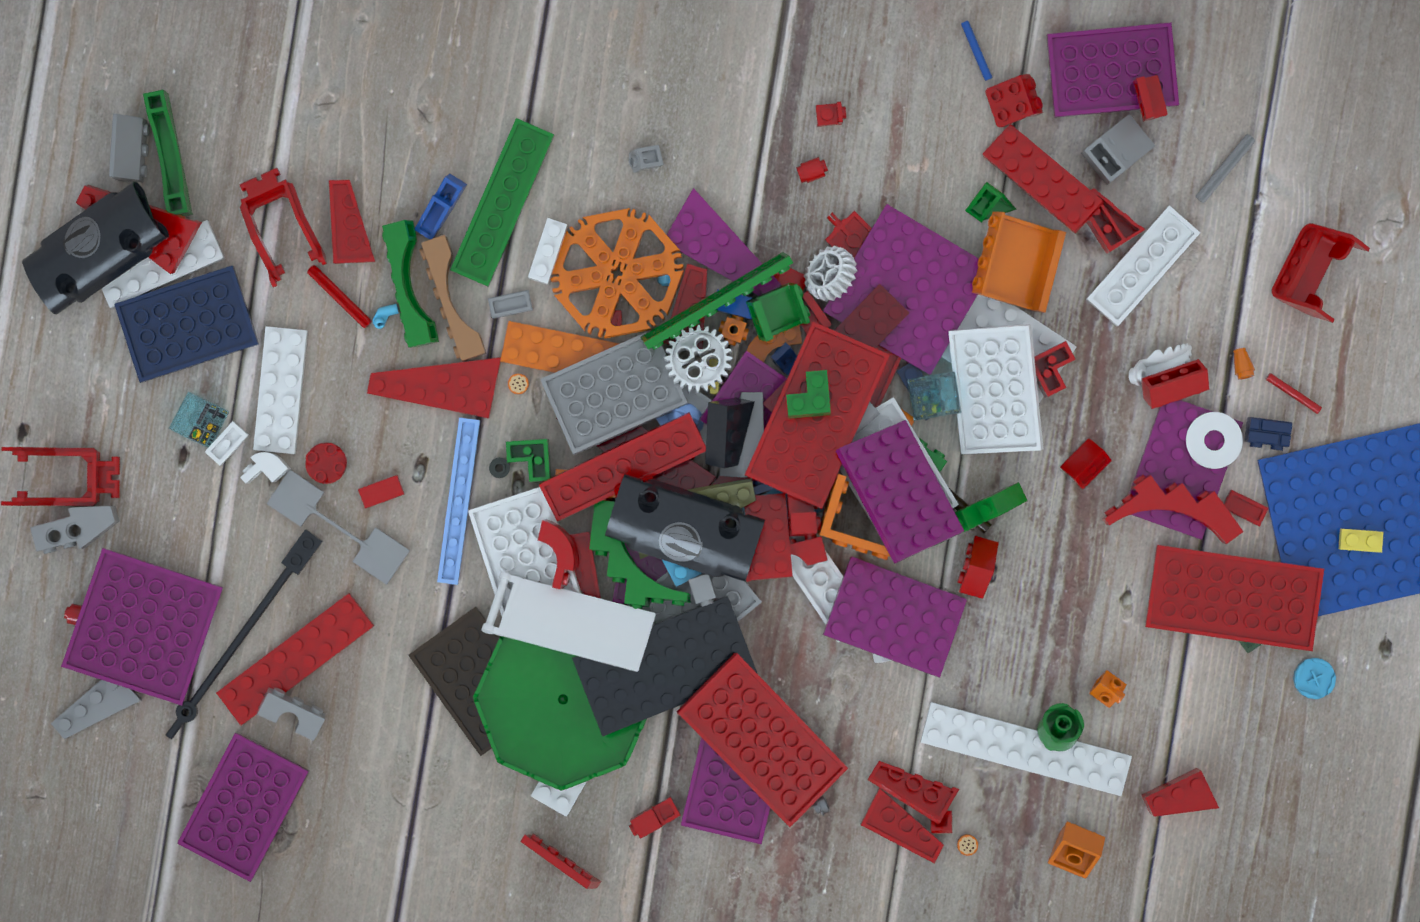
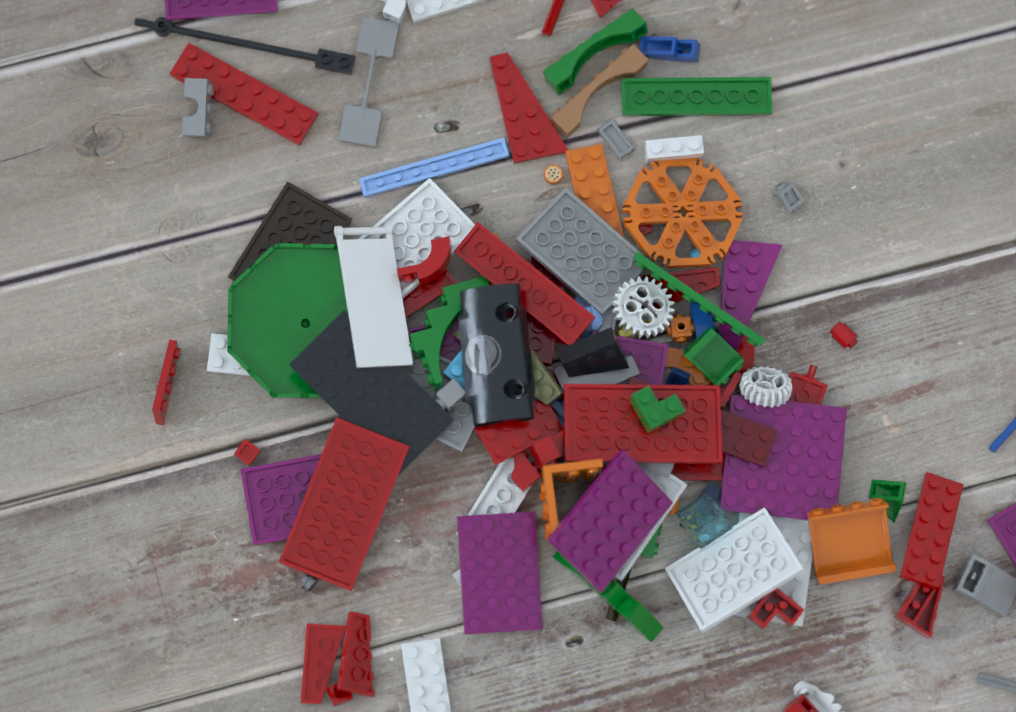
camera: 65 degrees right, 10 degrees down
magenta plate [177,732,309,882] -> none
red dish [305,443,347,484] -> none
red tile [358,475,405,509] -> none
medium azure arm [373,303,399,329] -> none
pearl dark grey plate [489,458,510,478] -> none
green brick [506,439,551,482] -> none
red brick [629,806,662,839] -> none
red bracket [816,101,846,127] -> none
red brick [957,536,999,599] -> none
red bracket [985,74,1043,127] -> none
red panel [1060,438,1112,490] -> none
white plate [1086,205,1200,326] -> none

